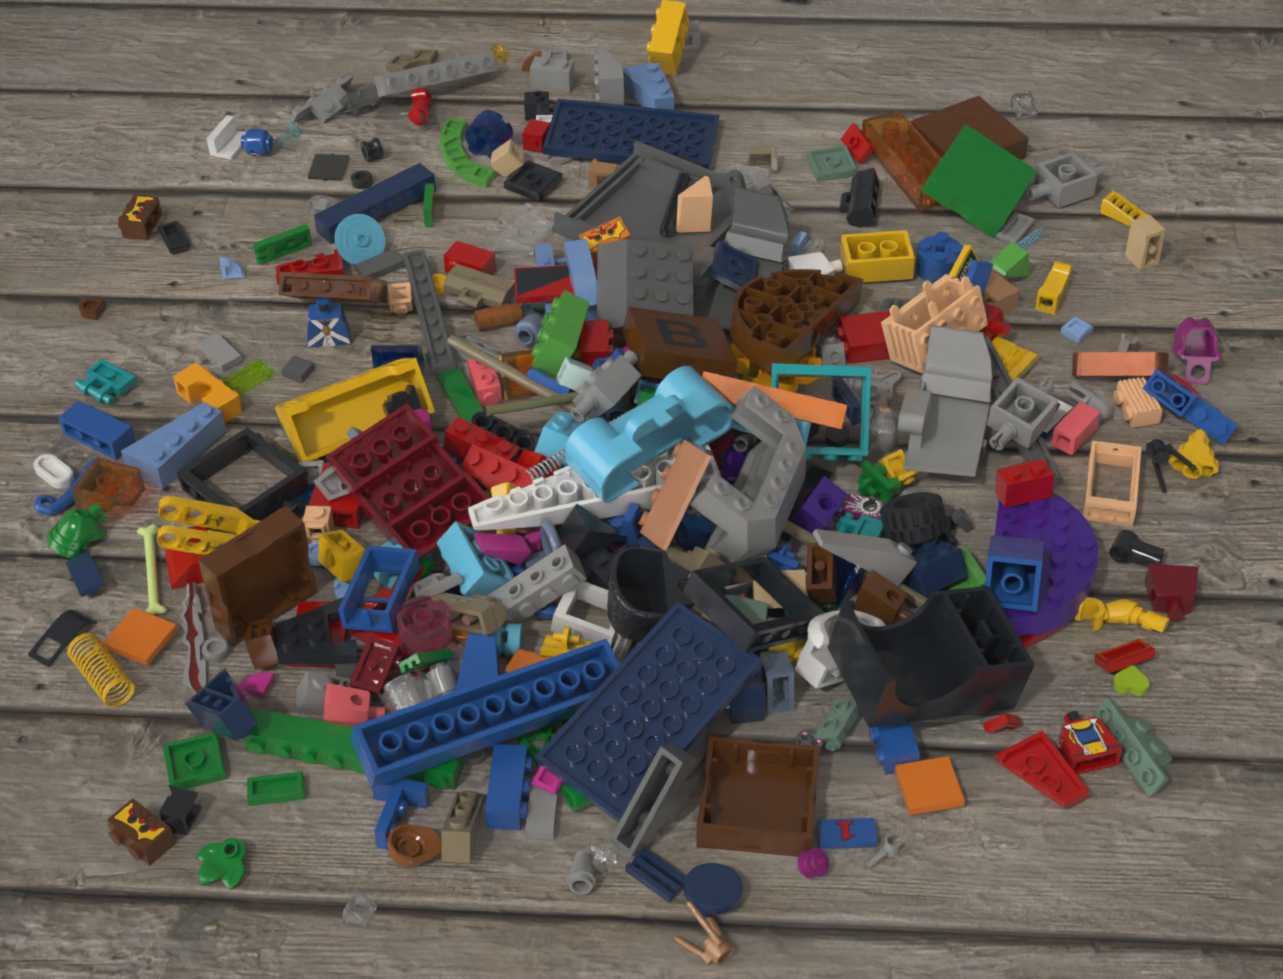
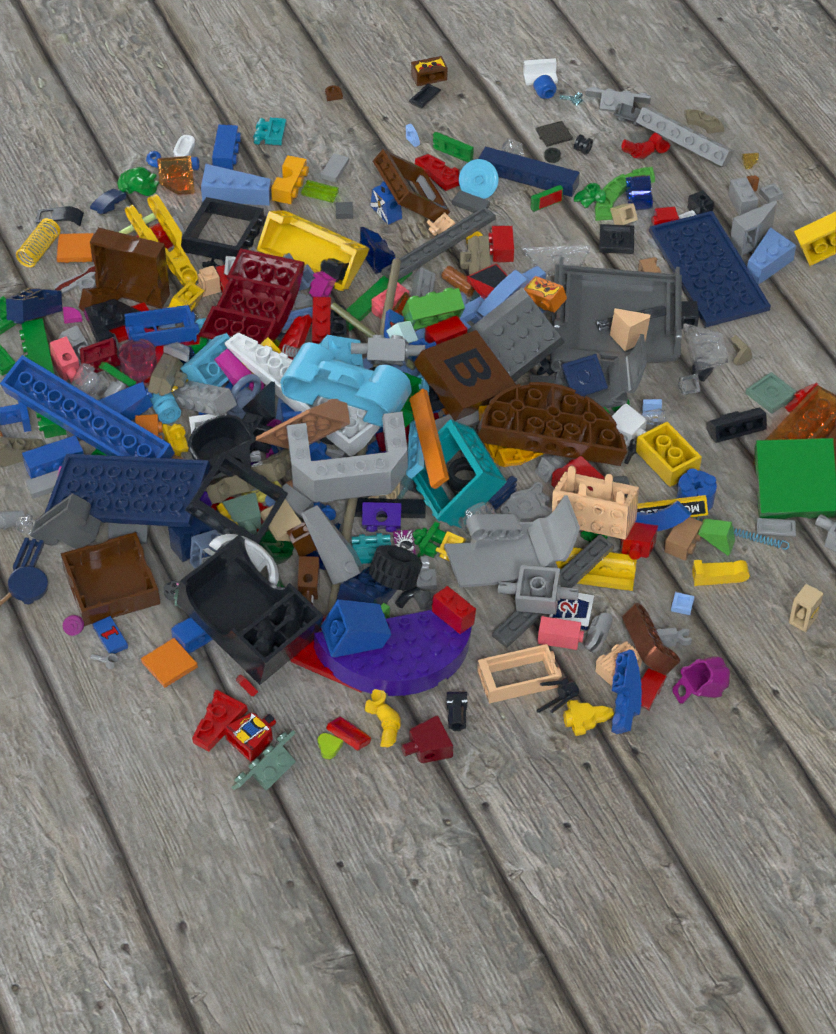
camera: 60 degrees right, 5 degrees up
none -> green plate [574,183,606,208]

